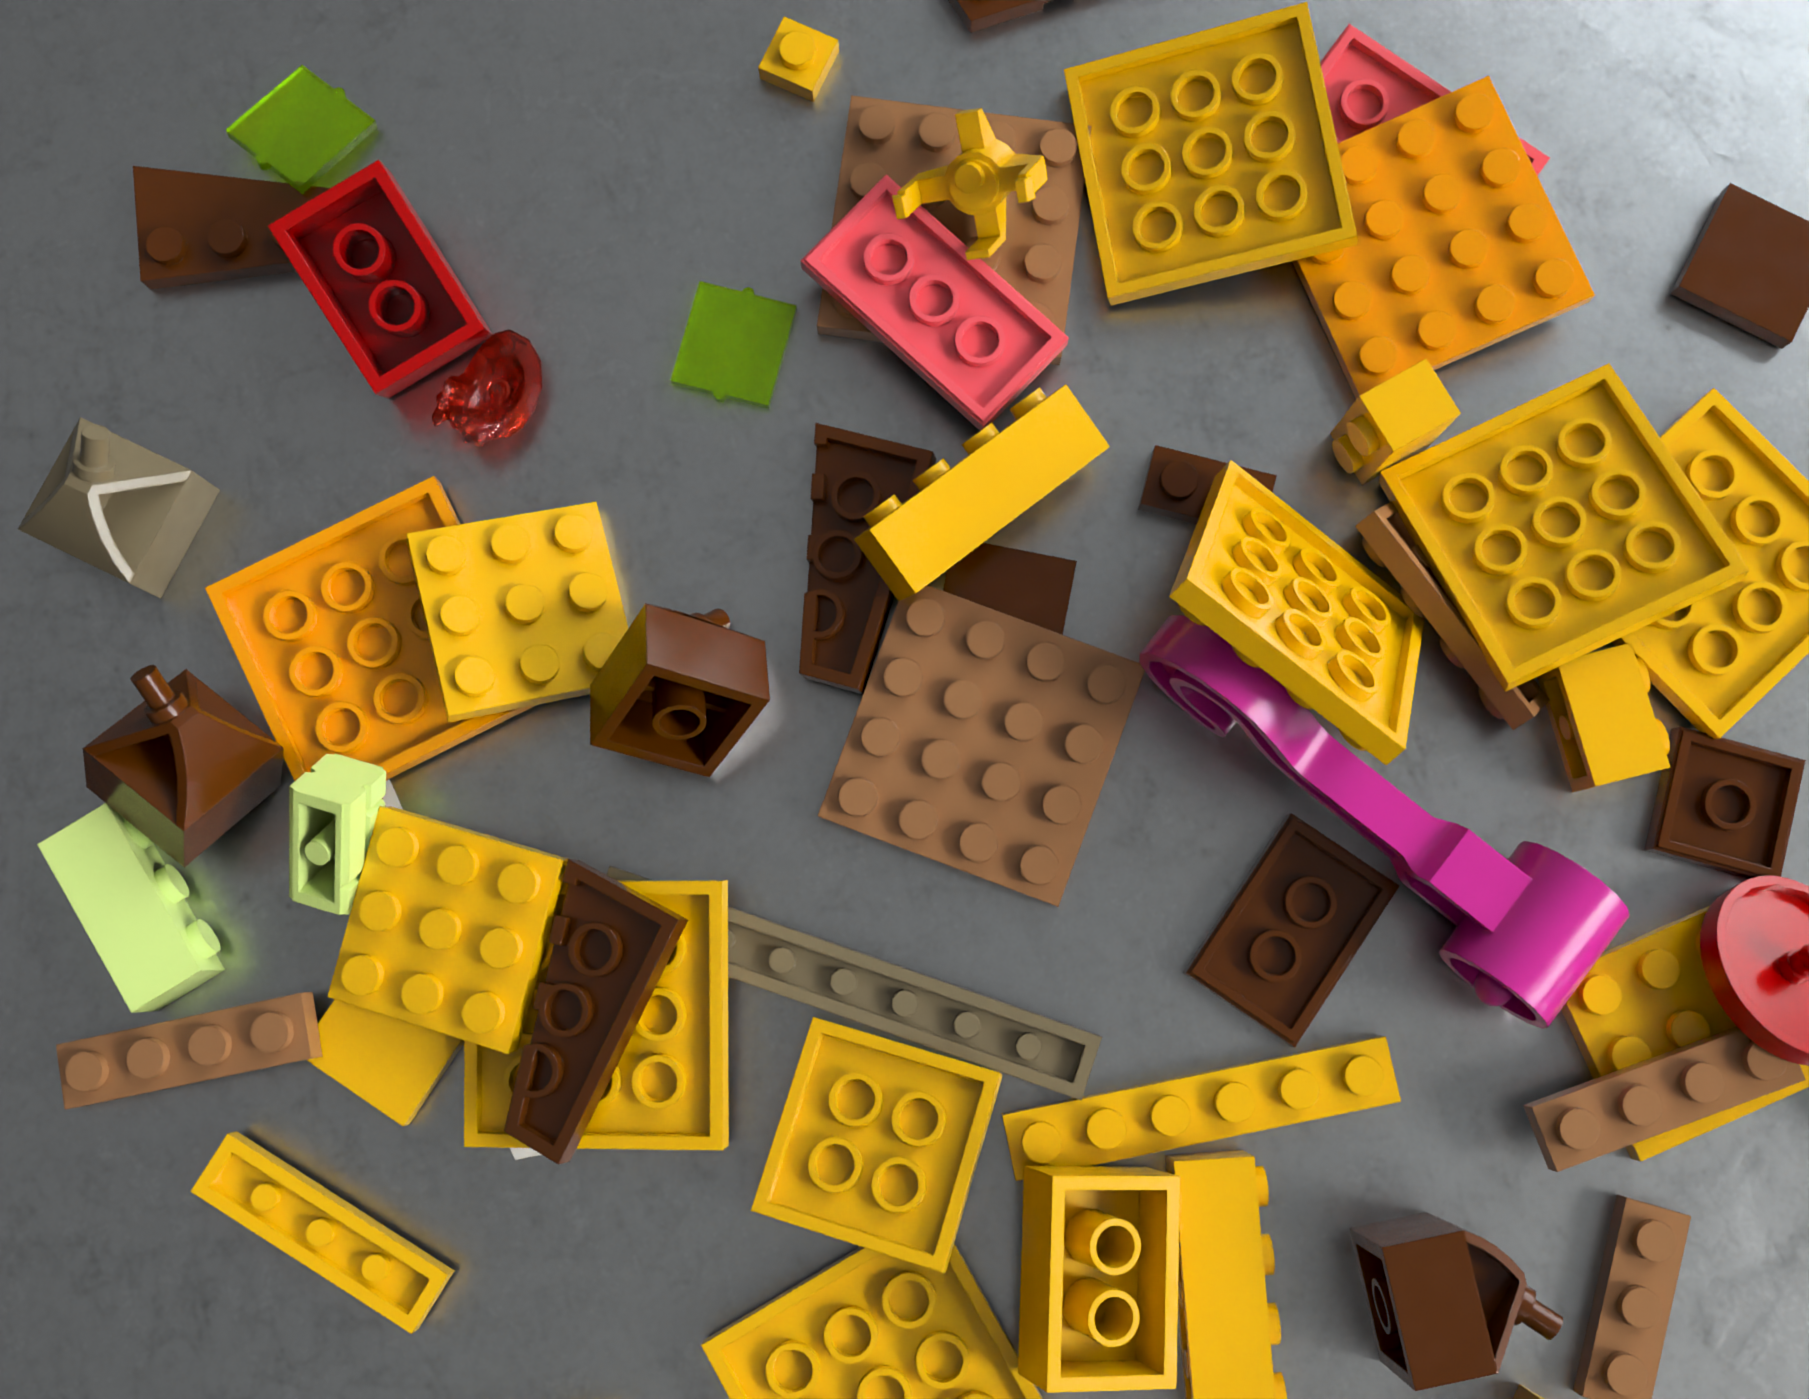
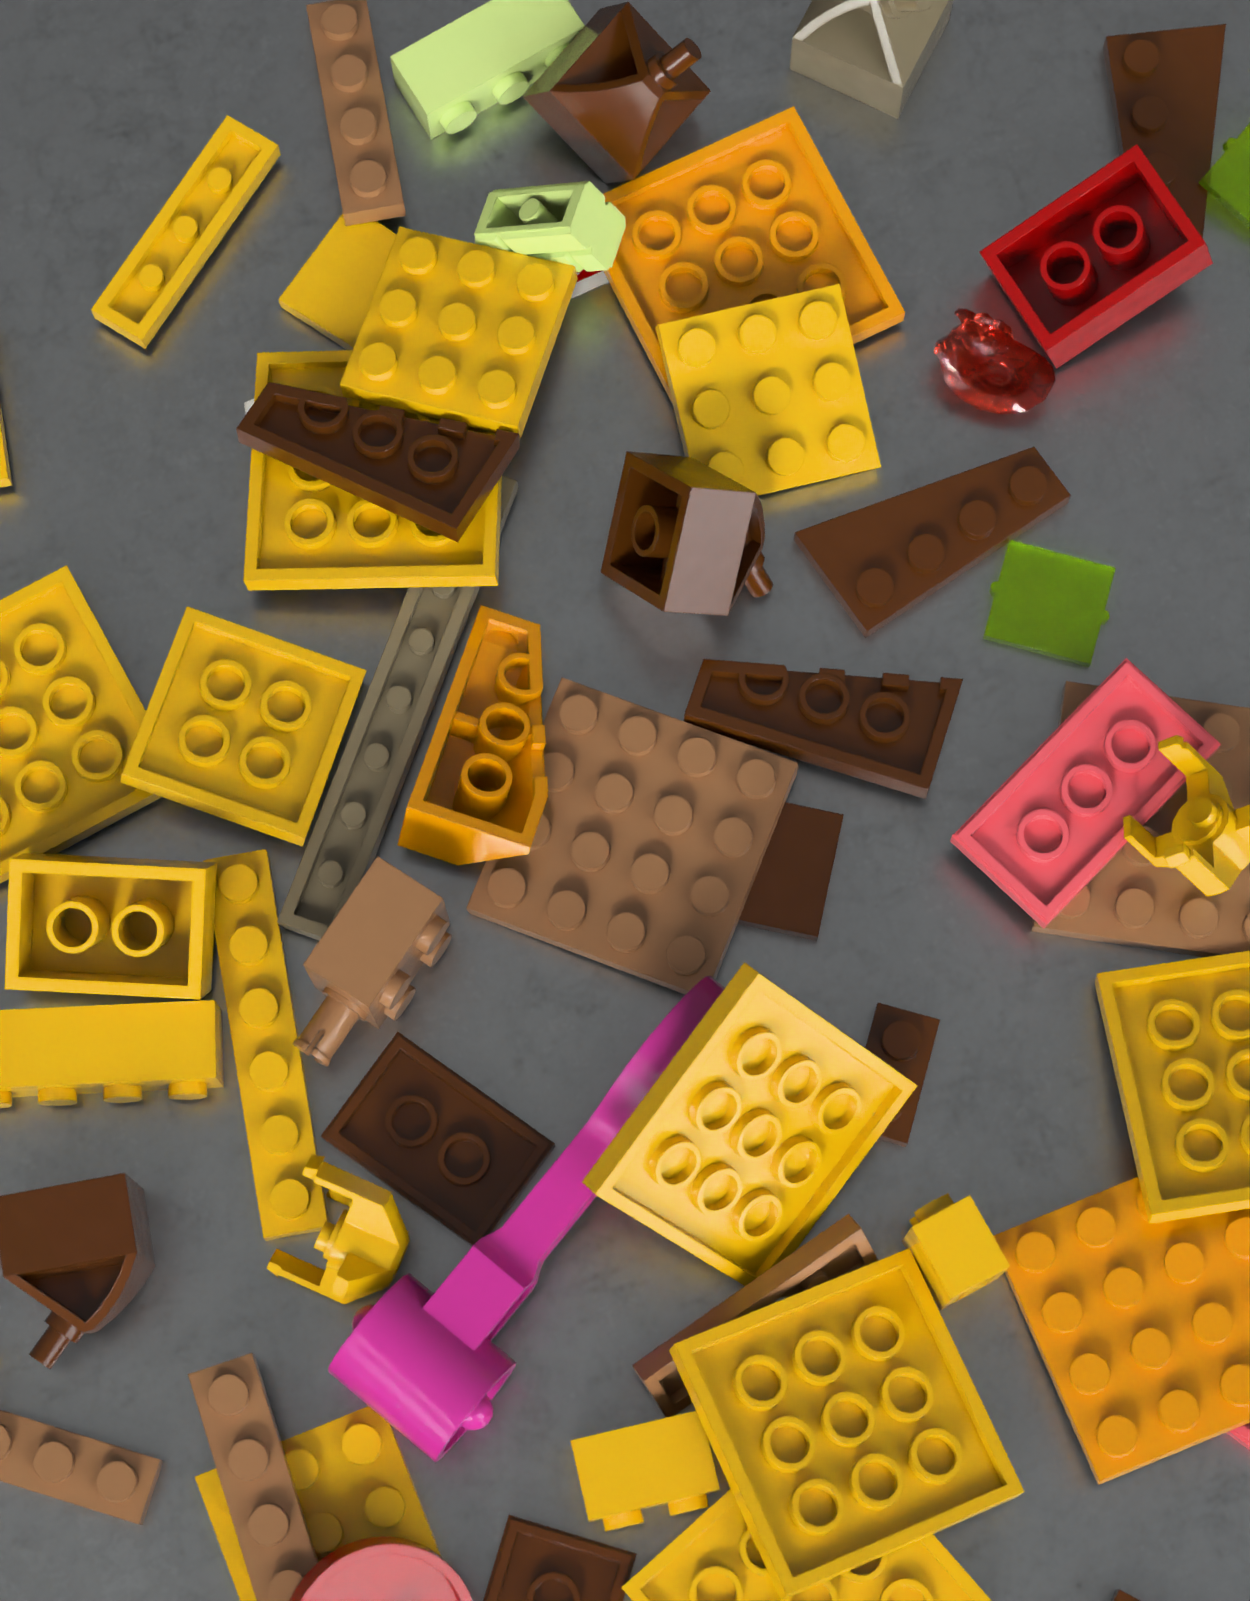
camera: 90 degrees right, 5 degrees down
yellow brick [854,384,1110,601] -> none
none -> yellow piece [267,1155,410,1304]
none -> medium nougat brick [293,856,452,1067]
none -> light orange wedge [397,605,548,865]
none -> reddish brown wing [794,447,1071,638]

